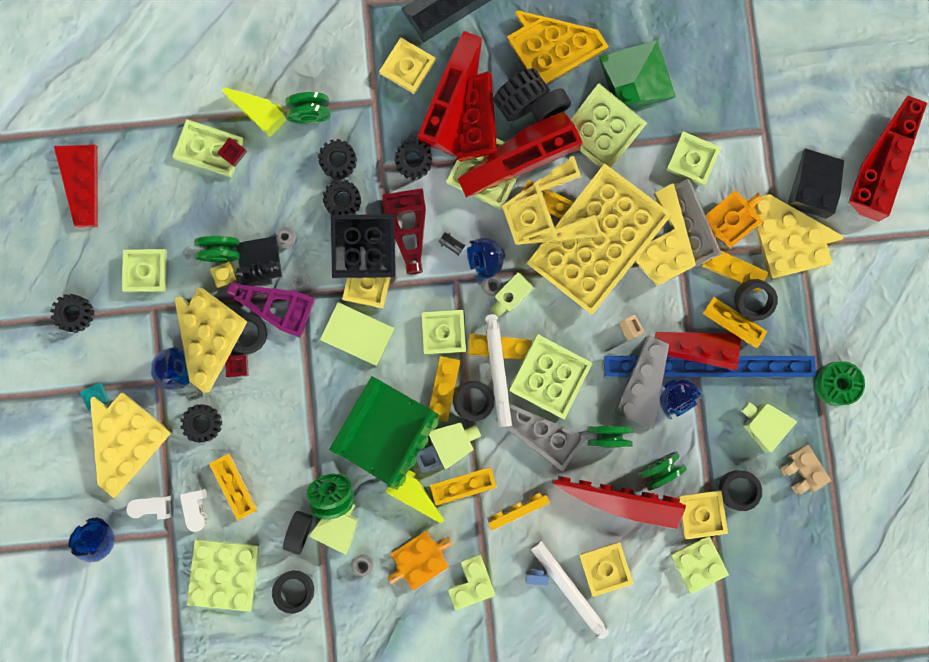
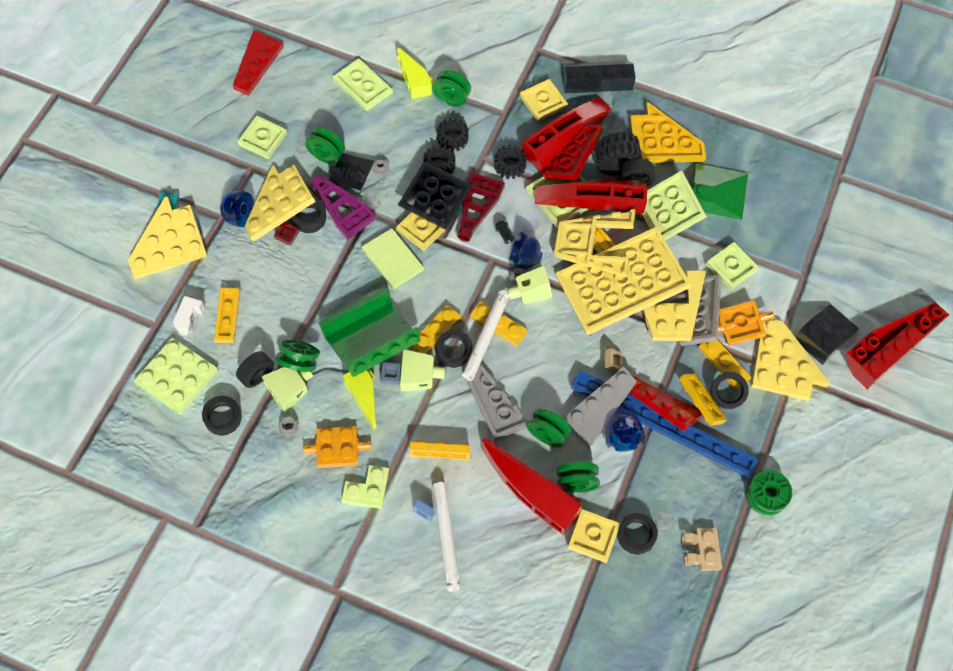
camera: 25 degrees right, 20 degrees down
black tyre [50,294,94,333] -> none
clear blue cylinder [68,517,115,563] -> none
white leg [126,496,172,520] -> none
black tyre [180,404,222,443] -> none
light yellow plate [210,261,238,289] -> none
dark red plate [217,137,247,167] -> none
yellowish green plate [421,310,466,355] -> none
yellow plate [430,467,497,506] -> none
yellowish green plate [508,334,593,420] -> none
light yellow plate [579,541,634,597] -> none
yellowish green plate [670,536,729,594] -> none
yellowish green torso [741,402,797,452] -> none

